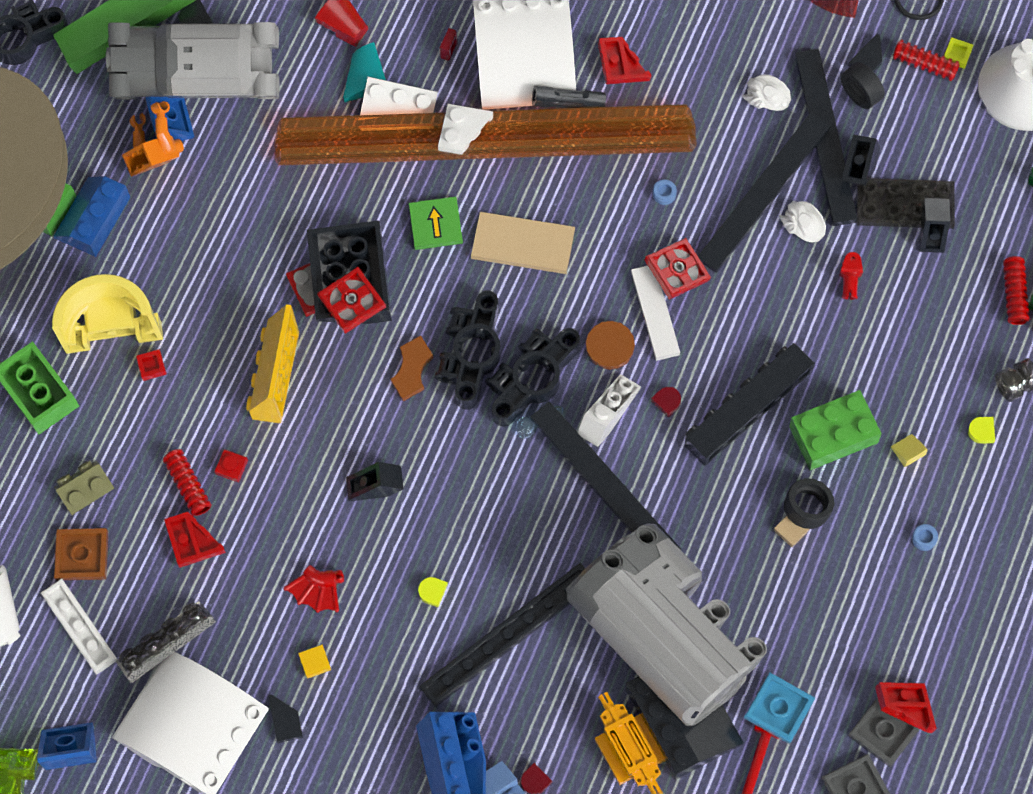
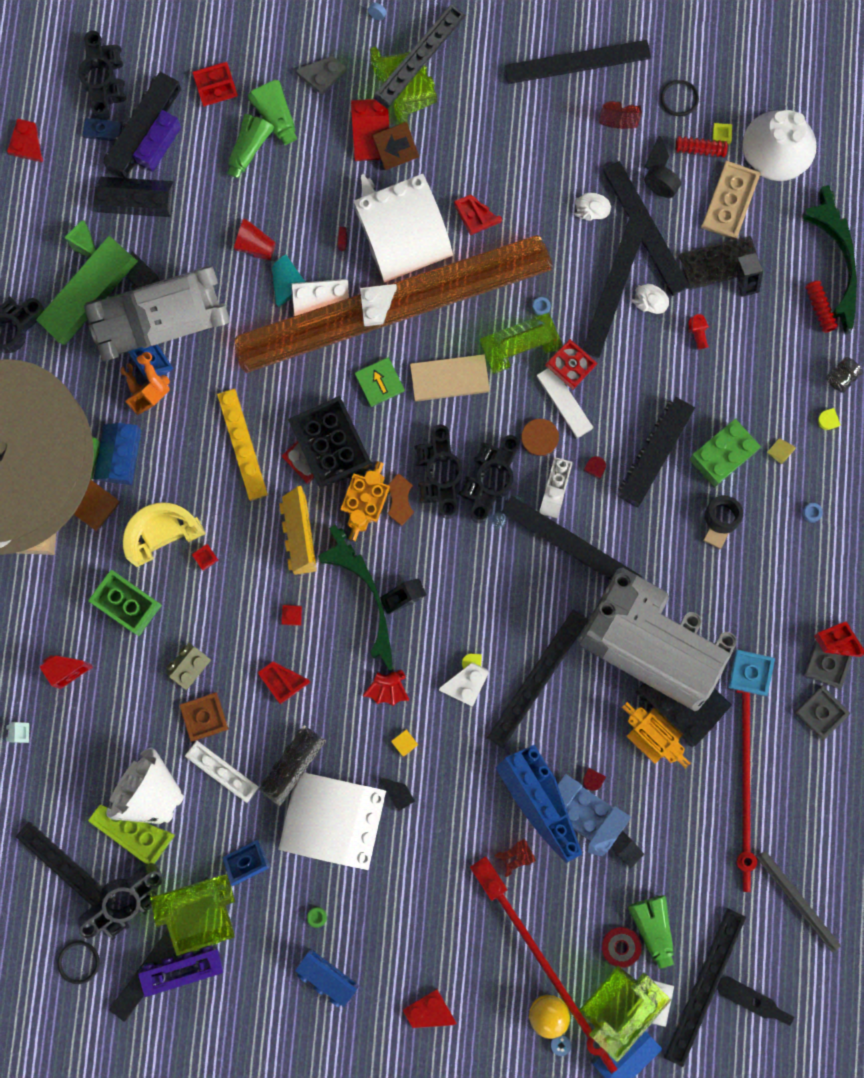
camera: 20 degrees left, 10 degrees up
red piece [163,449,212,516] -> none
red piece [317,267,386,334] -> none
black axle [532,86,606,113] -> none
black slope [842,134,881,186] -> none
none -> dark orange tile [74,479,120,532]
none -> yellow plate [217,389,268,501]
none -> dark green slope [318,525,393,672]
none -> light orange piece [341,461,390,542]
none -> white wing [439,662,489,707]
none -> clear neon green windscreen [479,312,563,375]
none -> tan tile [701,160,761,240]

